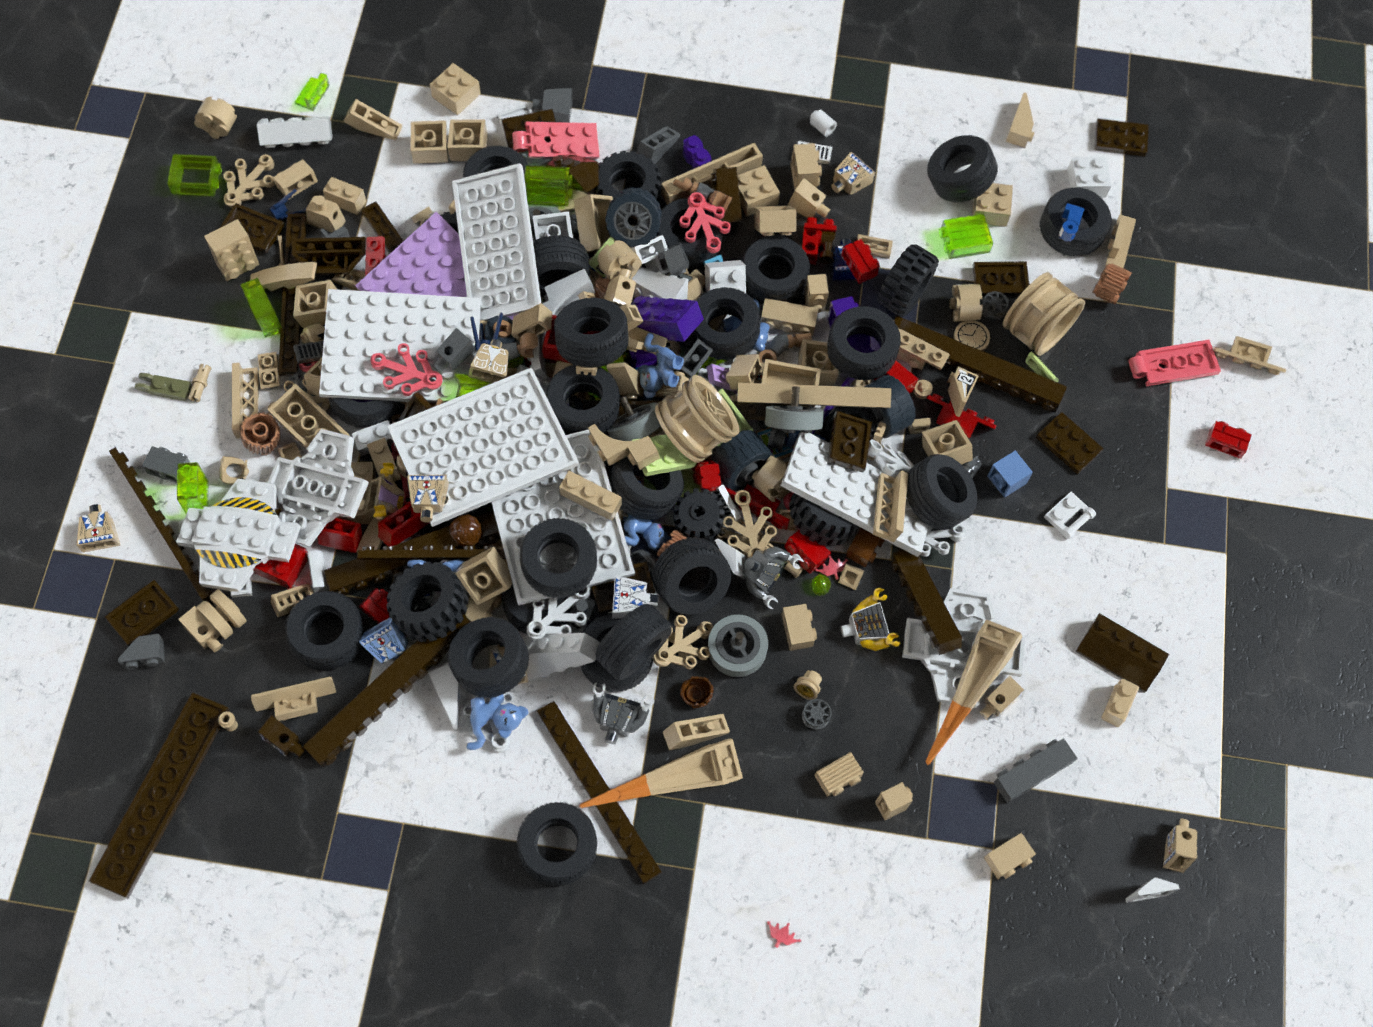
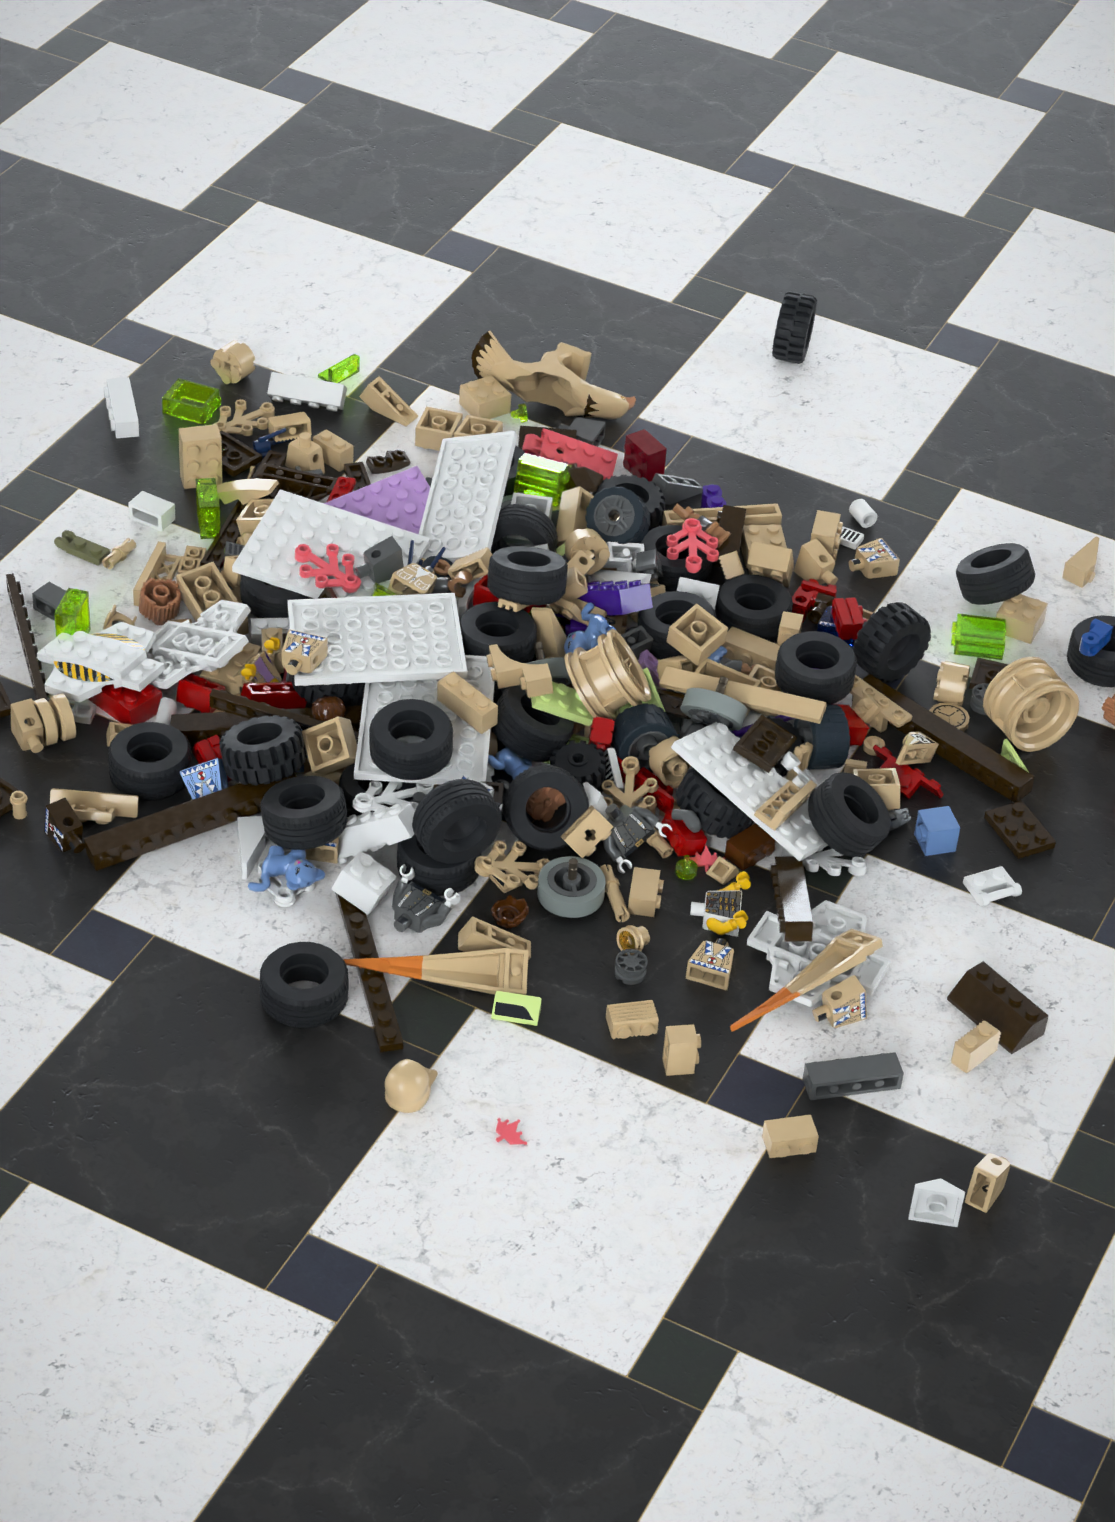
camera: 20 degrees right, 25 degrees down
none -> white brick [104,377,139,438]
none -> white piece [129,491,175,532]
none -> white brick [331,851,397,915]
none -> dark brown slope [366,450,411,474]
none -> tan piece [385,1059,438,1113]
none -> tan animal [471,331,636,419]
none -> yellowish green slope [491,991,542,1026]
none -> clear neon green tile [510,403,528,423]
none -> tan brick [561,805,613,859]
none -> tan pin [599,864,630,922]
none -> dark red brick [623,429,667,482]
none -> tan brick [666,603,728,666]
none -> dark grey arm [672,809,701,833]
none -> tan torso [686,938,734,990]
none -> tan brick [718,551,744,580]
none -> tan tile [853,694,883,724]

